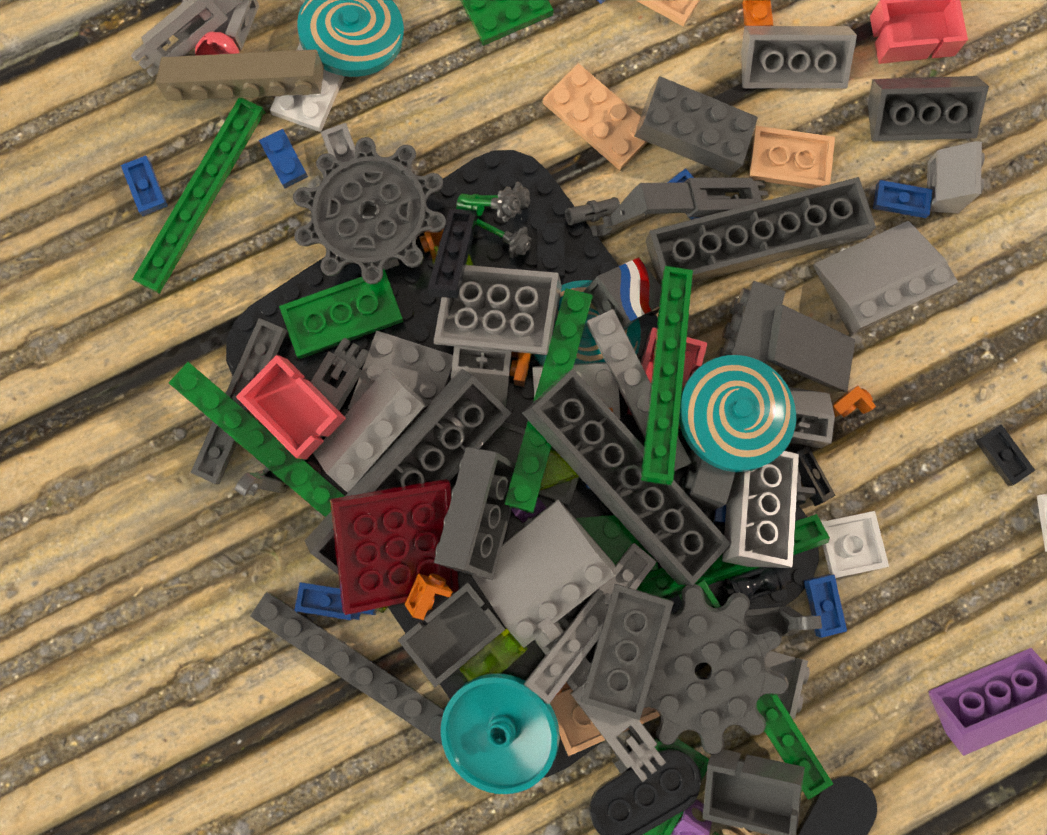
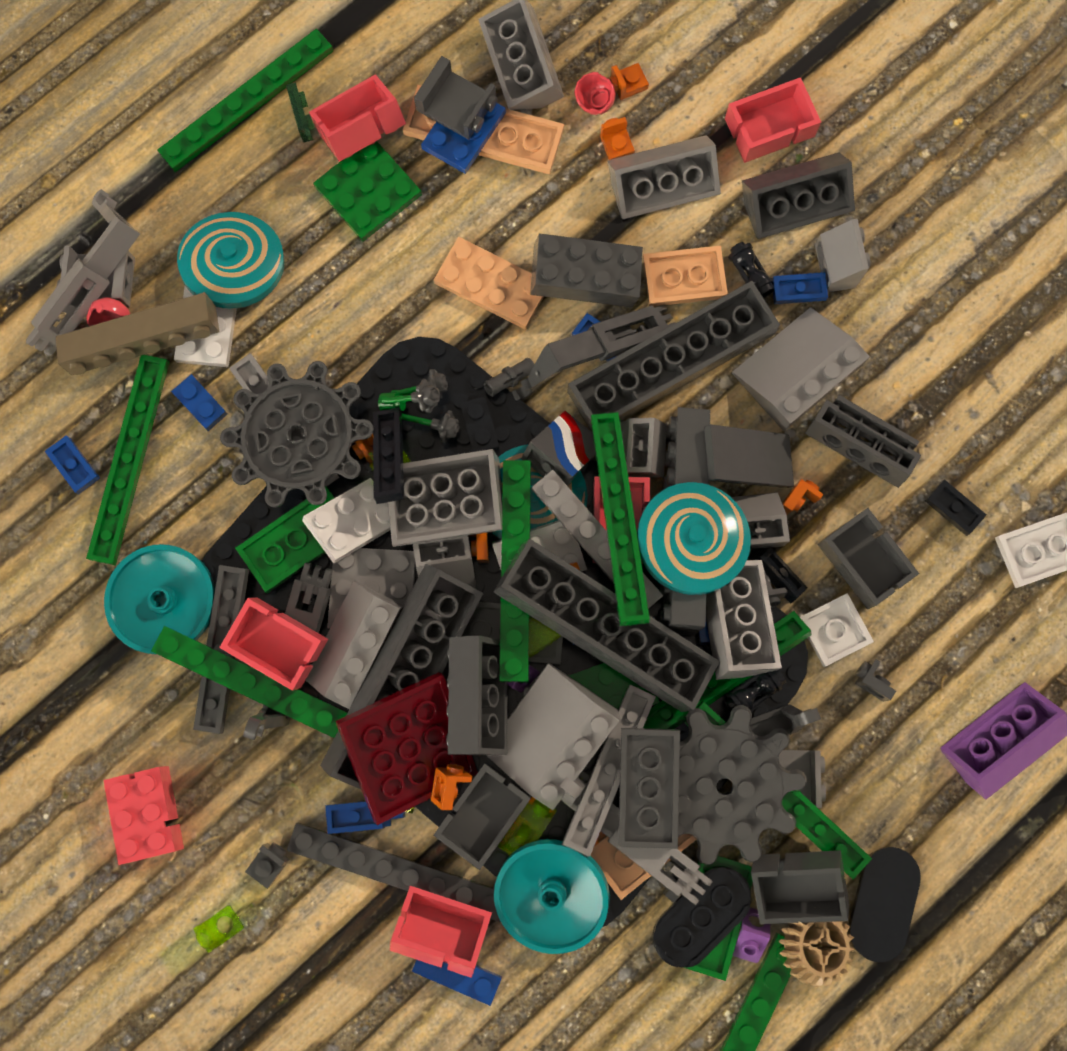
camera: 10 degrees left, 0 degrees up
blue plate [804,574,847,638] -> none
none -> coral piece [103,766,184,865]
none -> teal dish [104,544,215,655]
none -> clear neon green bracket [193,905,244,953]
none -> dark grey bracket [245,842,290,889]
none -> white plate [302,478,391,564]
none -> coral piece [390,886,492,978]
none -> blue plate [412,960,502,1006]
none -> light grey slope [620,418,667,478]
none -> black piece [728,242,775,298]
none -> dark grey brick [805,395,921,488]
none -> dark grey piece [818,508,920,610]
none -> dark grey bracket [855,659,896,702]

